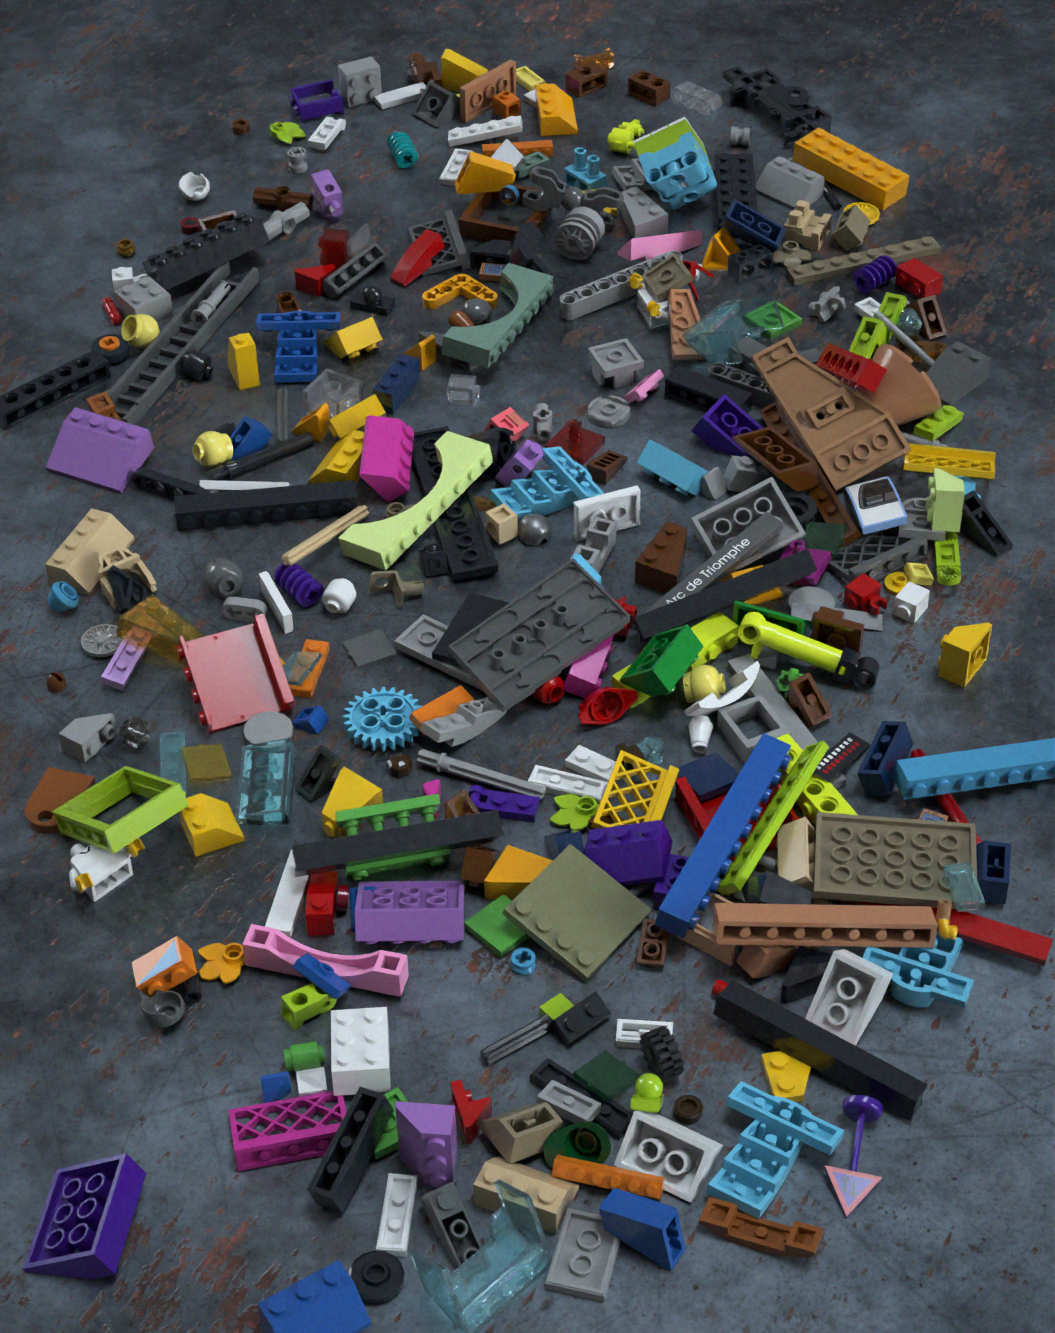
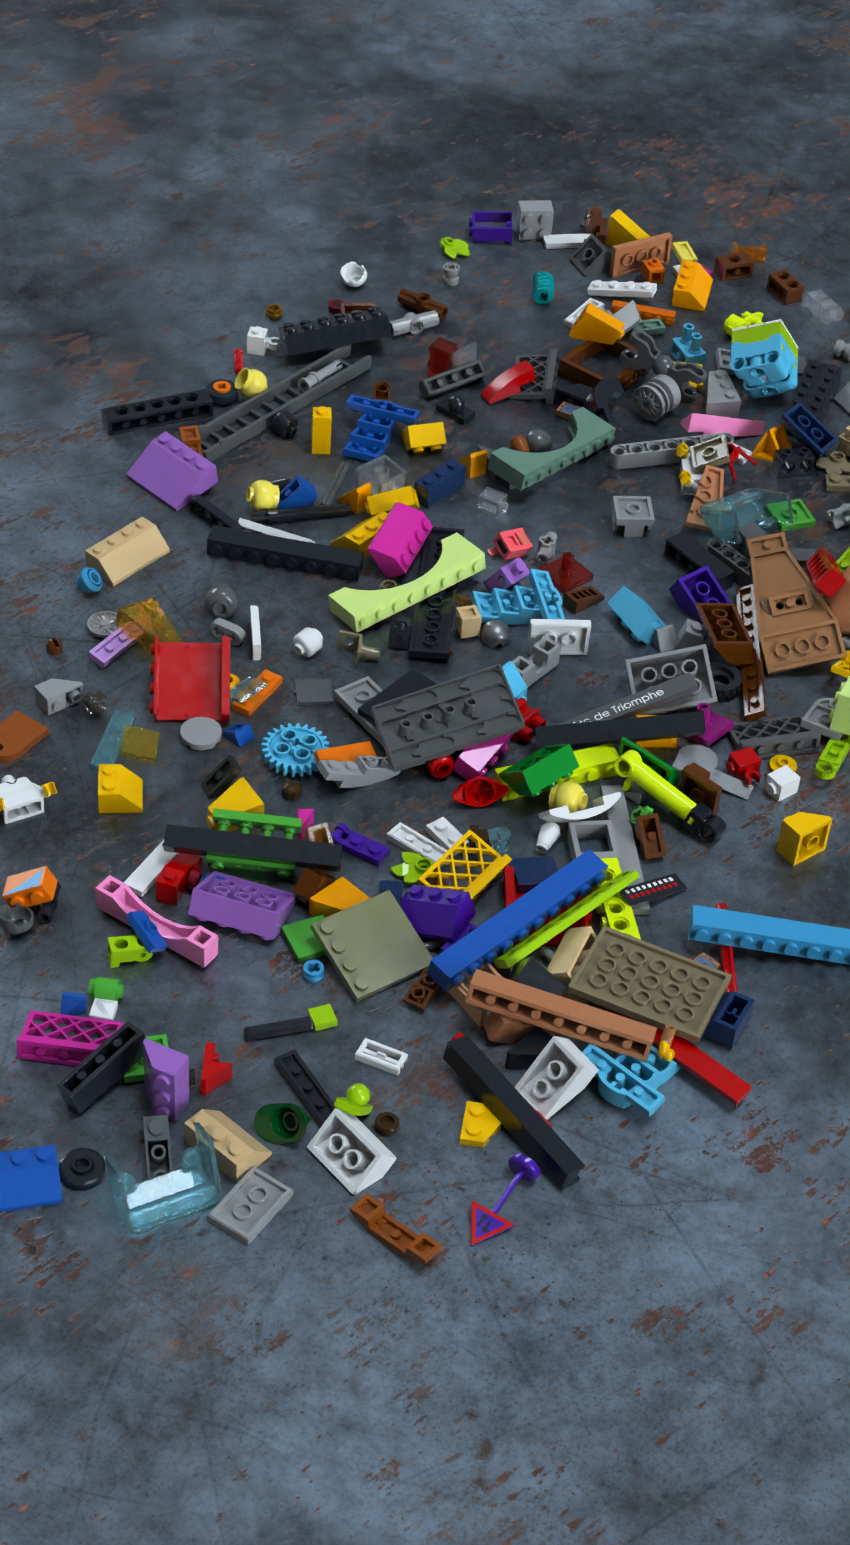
camera: 15 degrees right, 0 degrees up
lime window [52,766,189,854] -> none
tan piece [99,545,157,609] -> none
black wing [107,565,148,622] -> none
light grey brick [114,276,173,321] -> none
light orange plate [198,943,245,984] -> none
reddish brown tile [231,119,250,135] -> none
clear light blue slope [235,737,297,826] -> none
dark purple piece [274,562,324,607] -> none
tan axle [281,505,369,566] -> none
red slope [294,264,335,297] -> none
white plate [308,116,346,150] -> none
medium lavender torso [311,169,343,217] -> none
white brick [331,1007,391,1096] -> none
white tile [376,1173,418,1257] -> none
light grey axle [416,749,546,801] -> none
light orange beam [422,274,498,309] -> none
black cone [467,427,517,473] -> none
dark tan slope [478,1102,563,1164] -> none
tile [499,185,520,206] -> none
light grey plate [537,1080,601,1123] -> none
black plate [551,991,612,1045] -> none
orange piece [552,1154,665,1200] -> none
clear green piece [573,1051,641,1101] -> none
light grey tile [588,395,630,428] -> none
blue slope [599,1188,686,1271] -> none
bright pink plate [623,369,664,404] -> none
reddish brown wedge [635,522,687,593] -> none
black tyre [640,1026,684,1082] -> none
medium azure slope [706,1081,844,1219] -> none
clear green piece [802,522,847,557] -> none
slope [845,476,908,535] -> none
dark blue brick [857,721,913,796] -> none
light yellow tile [903,562,934,586] -> none
clear light blue tile [943,862,985,912] -> none

